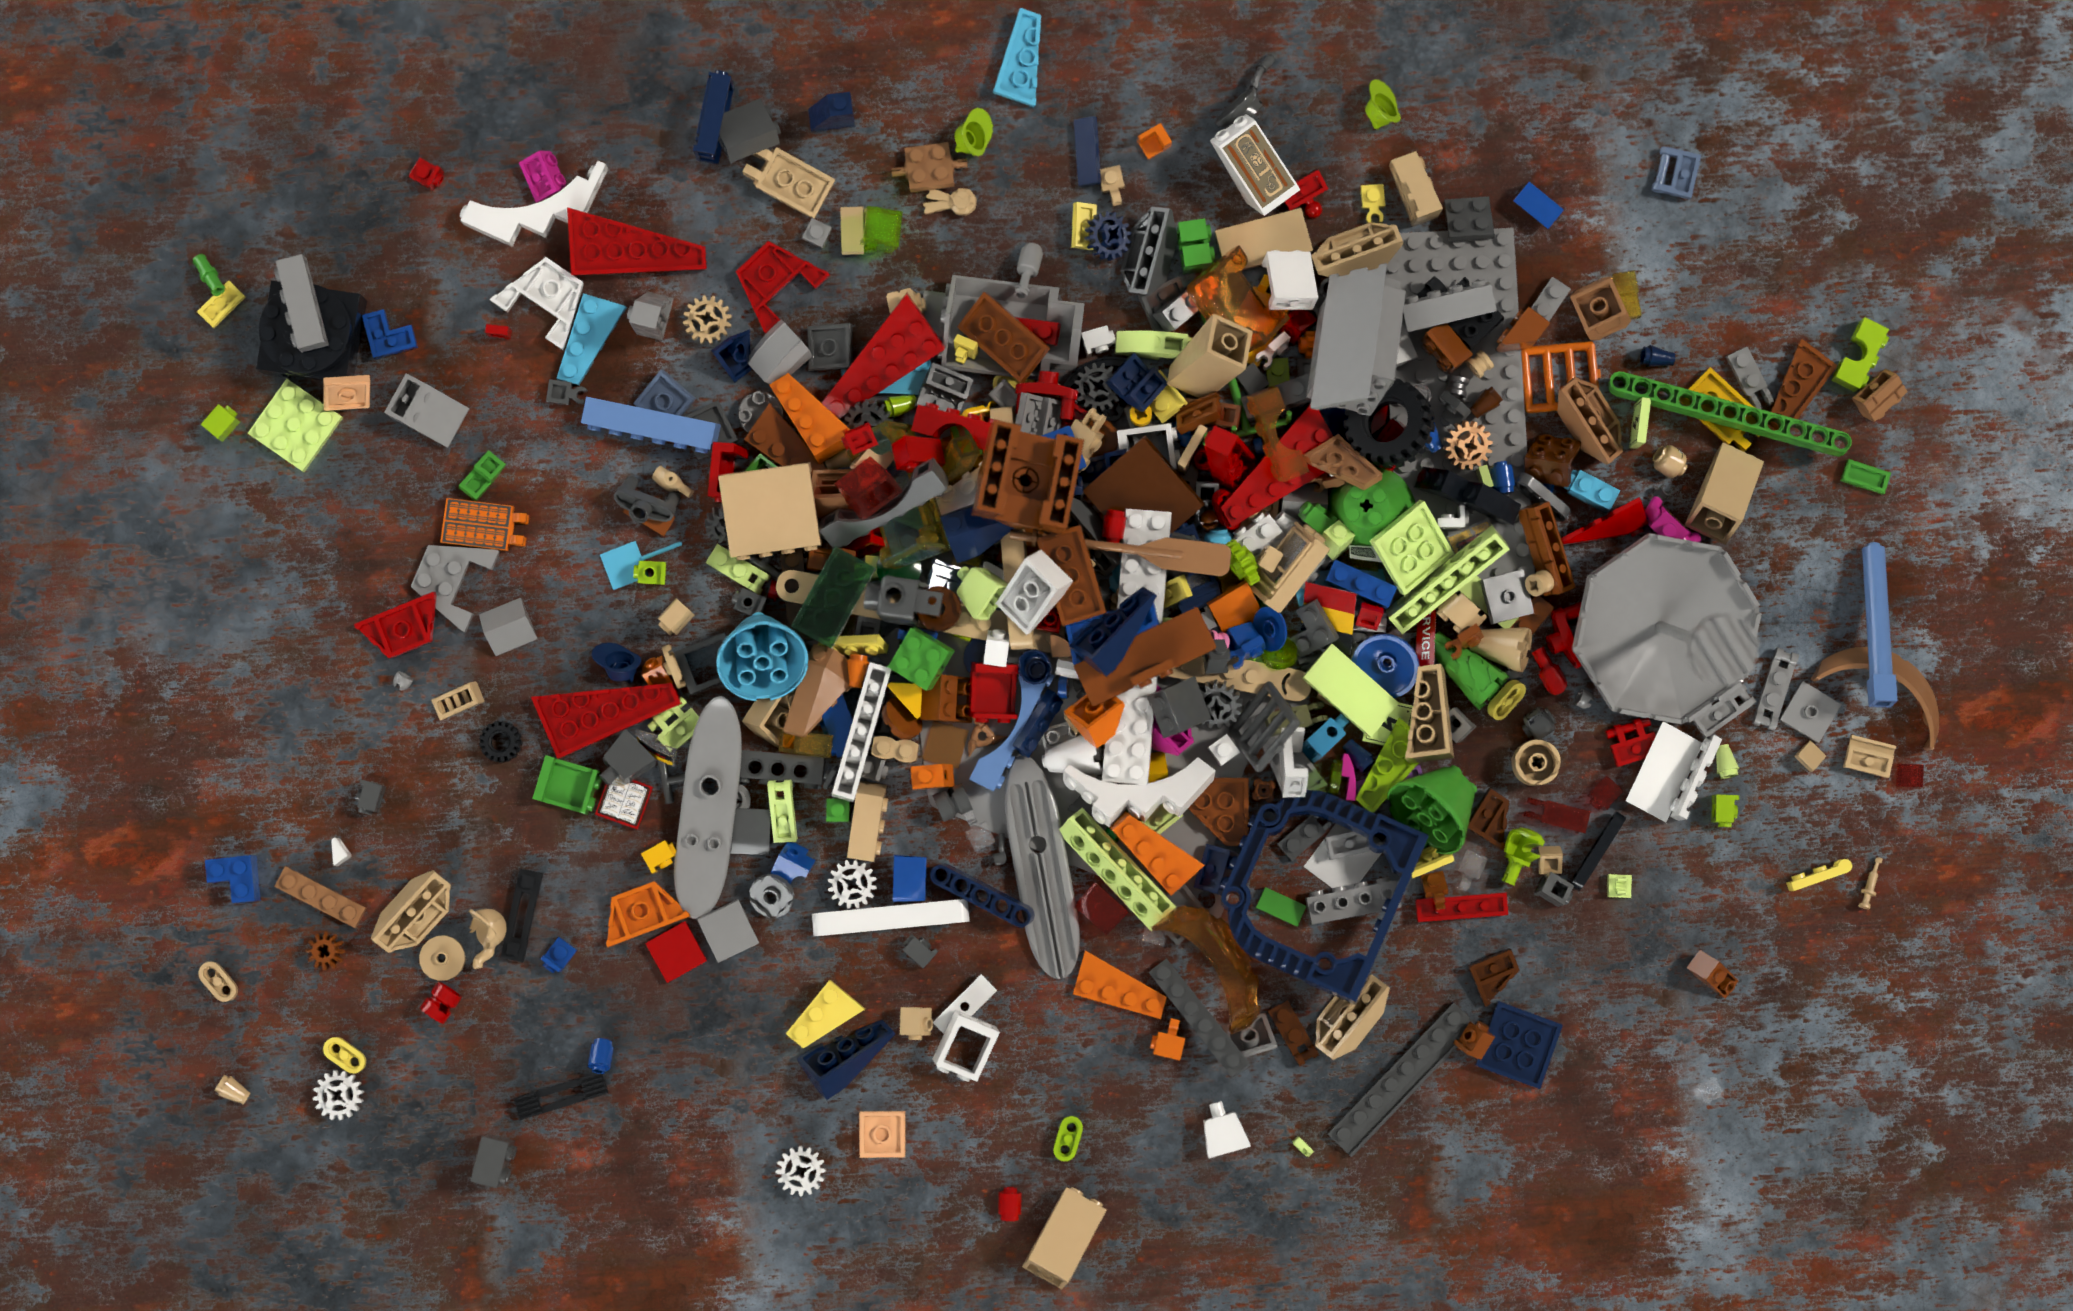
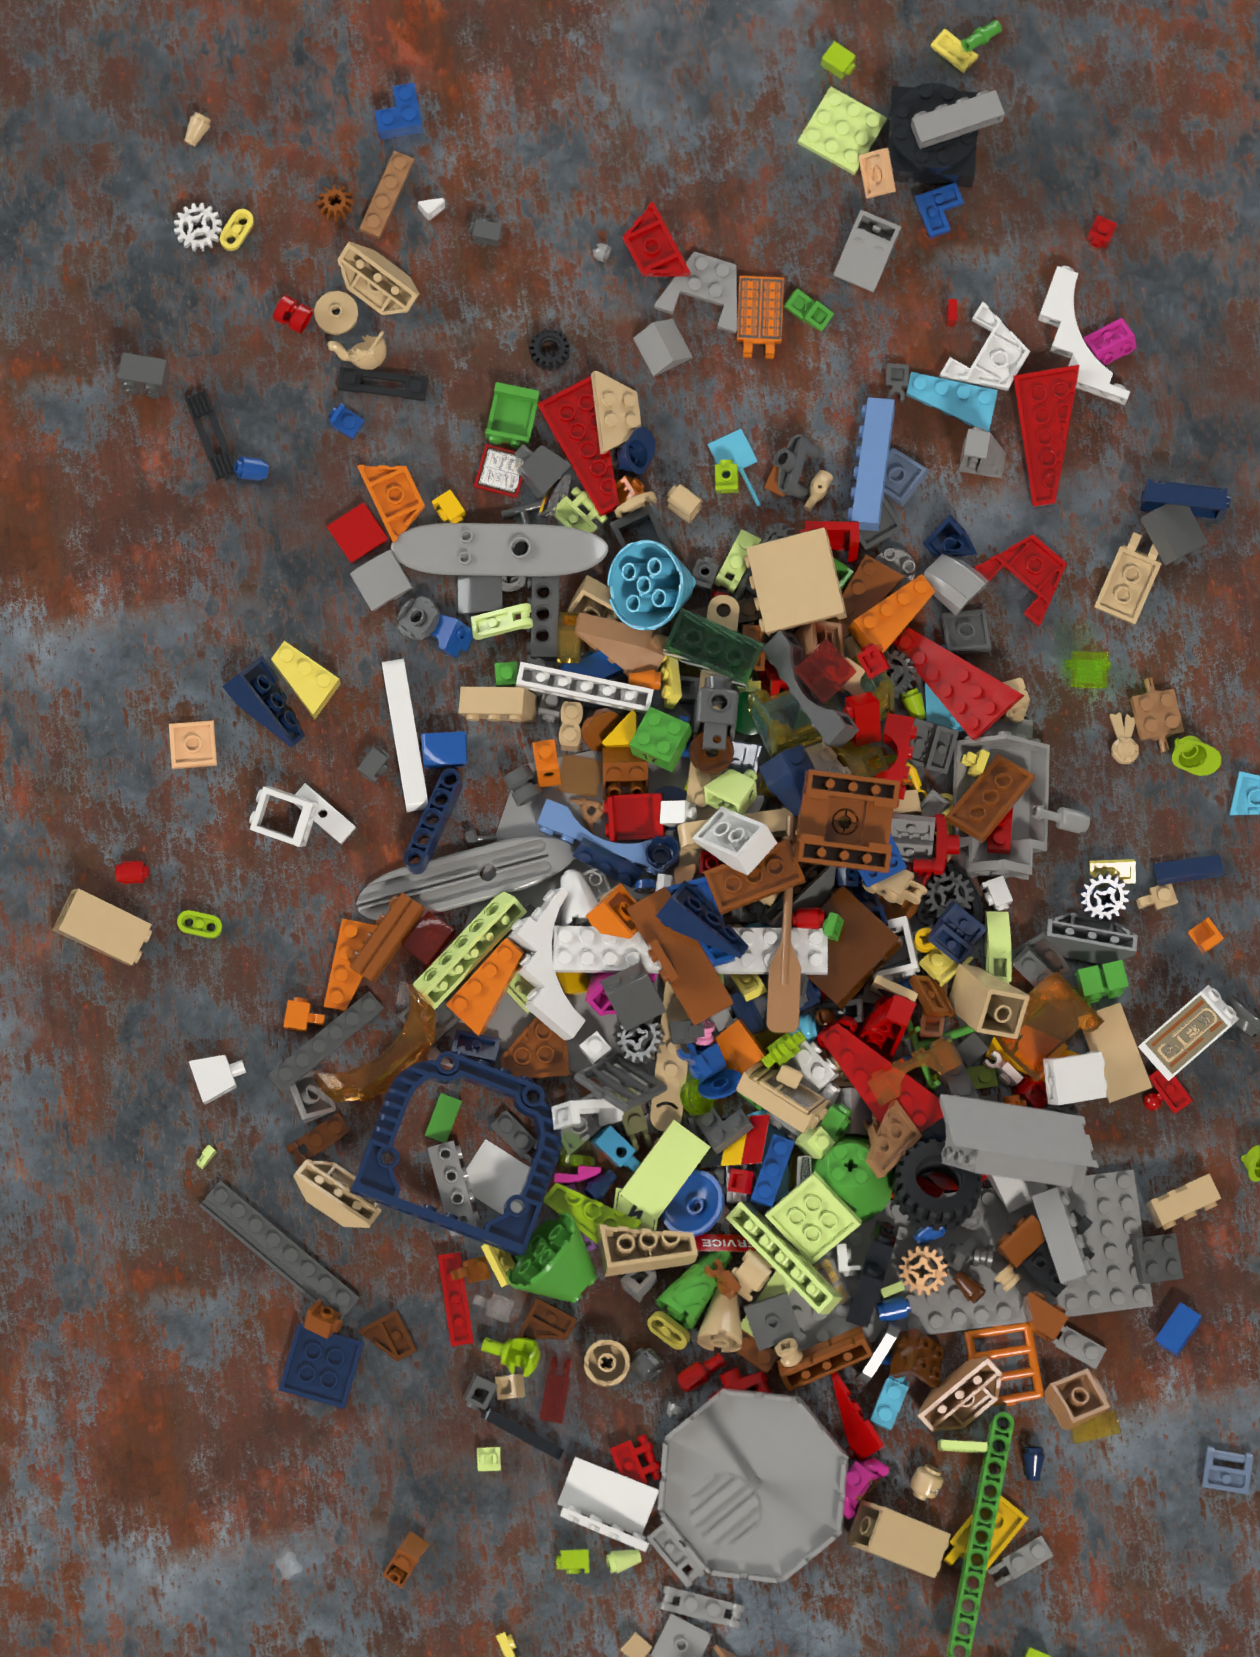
camera: 85 degrees right, 5 degrees down
tan plate [198,962,238,1002] -> none
tan slope [431,681,484,720] -> none
tan gear [683,295,732,345] -> none
white gear [776,1146,826,1196] -> none
light grey plate [802,218,832,249] -> none
dark blue slope [808,92,855,132] -> none
white gear [828,860,877,909] -> none
tan slope [841,207,864,255] -> none
tan brick [900,1007,933,1040] -> none
clear plate [964,810,996,852] -> none
dark orange plate [1252,778,1276,803] -> none
tan wedge [1311,222,1404,277] -> none
light grey hinge [1324,831,1385,860] -> none
light yellow plate [1360,184,1385,223] -> none
clear red bracket [1587,776,1623,811] -> none
dark orange wing [1768,339,1838,430] -> none
none -> dark orange brick [349,892,425,984]
none -> tan wing [591,371,641,454]
none -> bright green plate [823,912,844,942]

